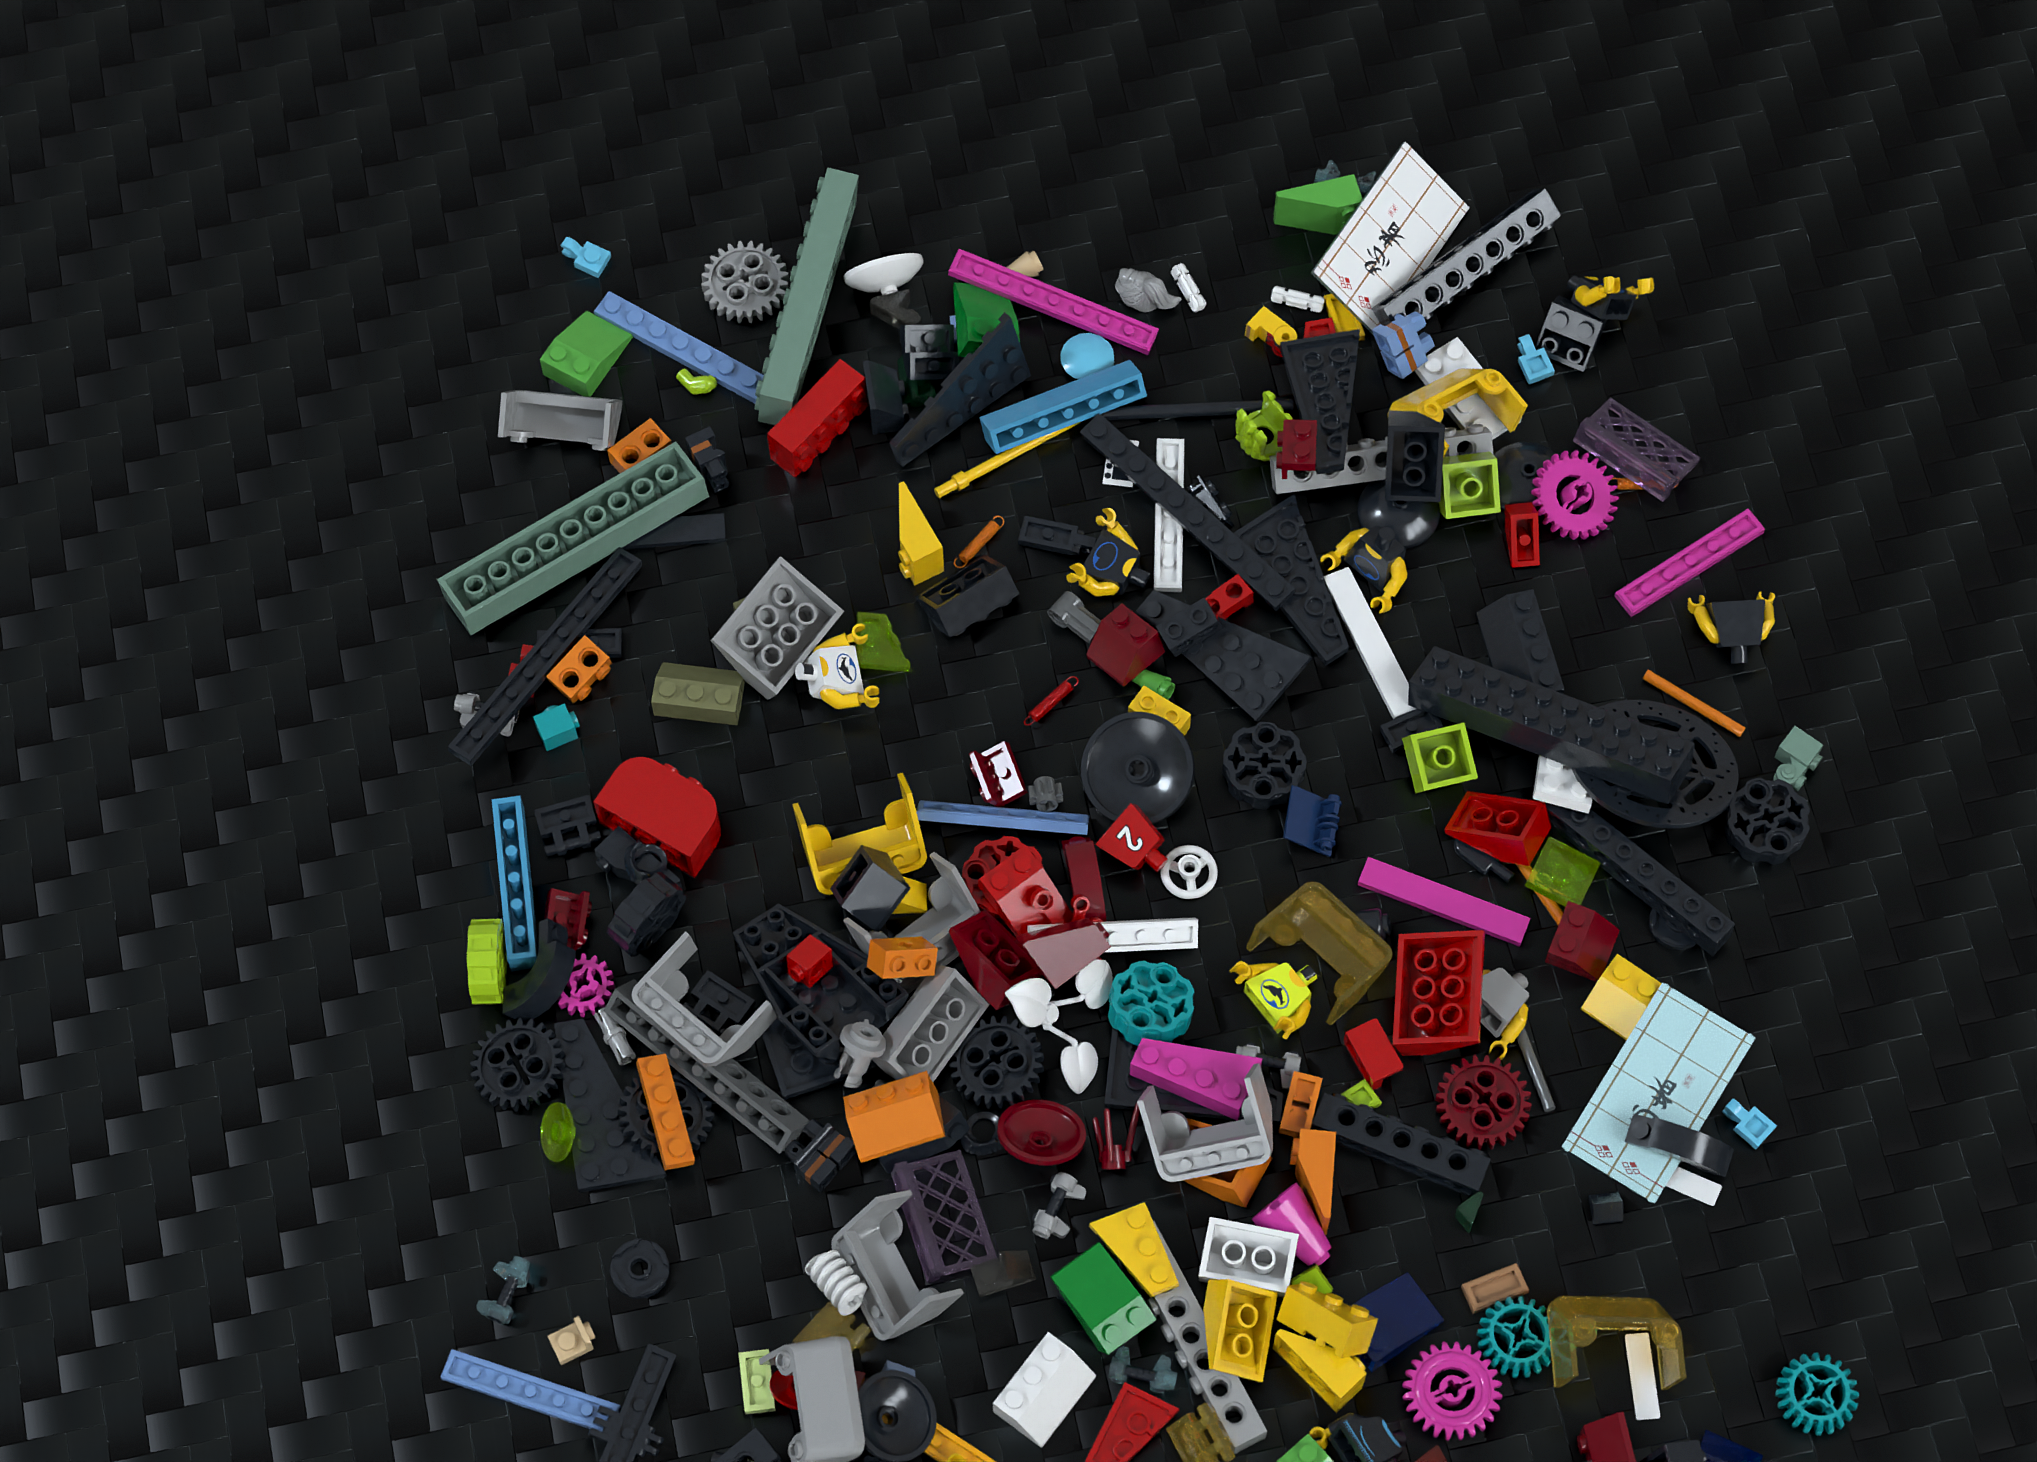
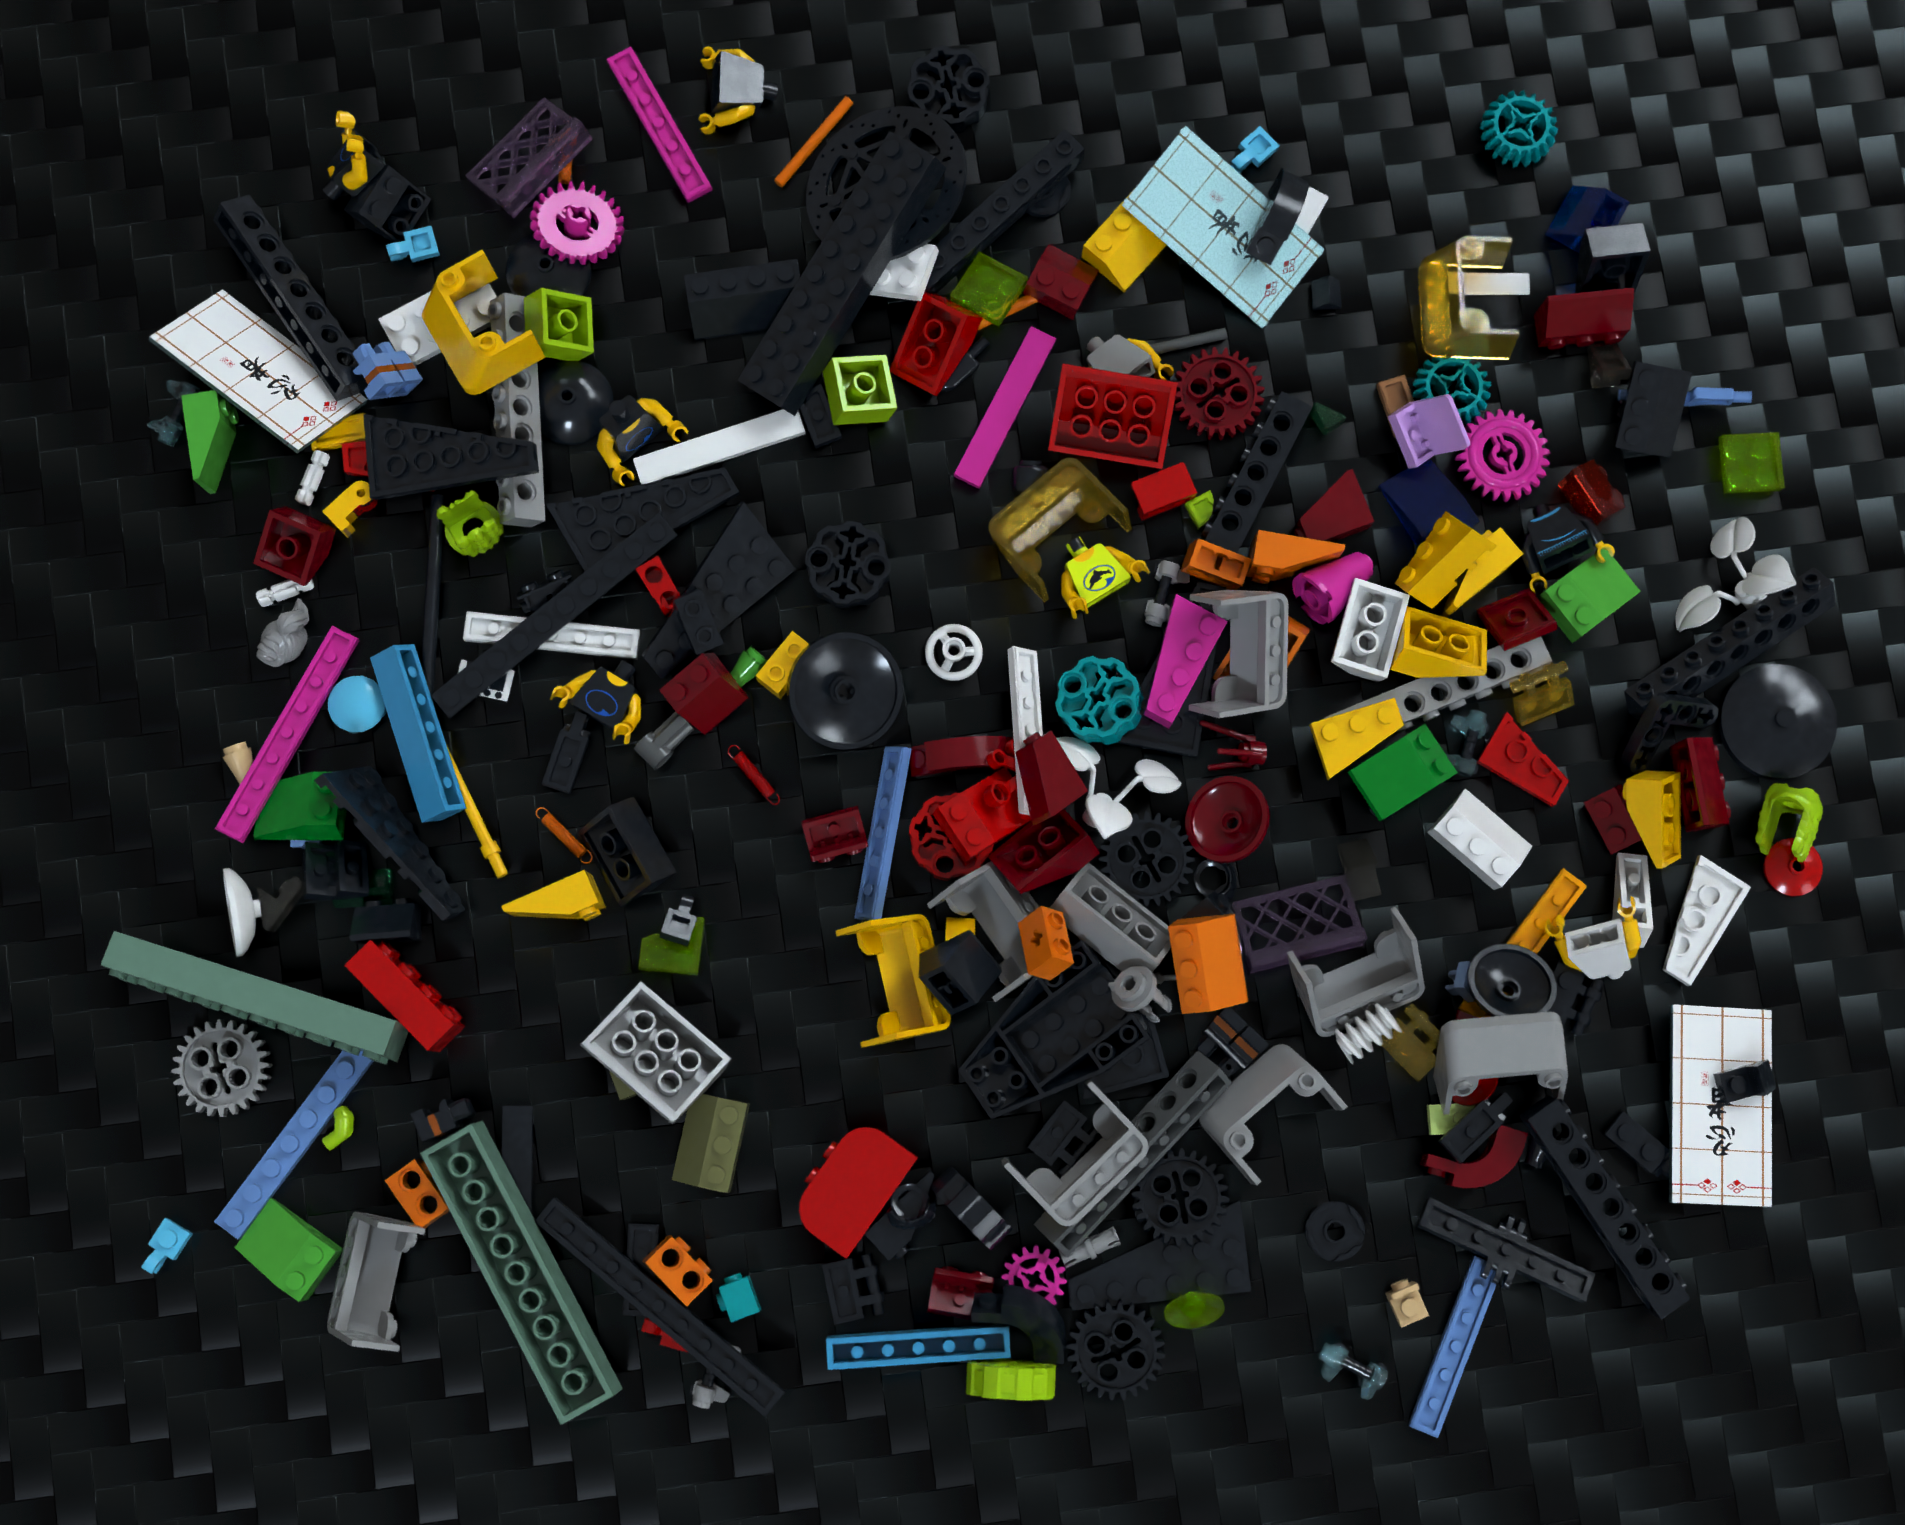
camera: 90 degrees left, 15 degrees up
orange plate [636,1053,695,1170] -> none
red brick [786,934,833,988] -> none
torso [795,623,879,709] -> none
dark grey gear [1028,776,1063,812] -> none
light grey piece [1032,1172,1086,1239] -> none
red torso [1096,803,1168,872] -> none
dark red bracket [1276,419,1317,479] -> none
dark blue hinge [1283,785,1342,857] -> none
lime tile [1291,1264,1333,1295] -> none
black slope [1385,410,1445,502] -> none
red slope [1504,502,1540,568] -> none
sand green brick [1773,726,1823,792] -> none
none -> dark red slope [253,506,337,586]
none -> plate [659,893,697,947]
none -> light grey windscreen [1199,1044,1348,1185]
none -> dark red slope [1294,469,1374,542]
none -> lavender bracket [1387,394,1470,469]
none -> dark red arch [1420,1125,1528,1188]
none -> black hinge [1438,1092,1513,1164]
none -> dark red tile [1477,588,1557,651]

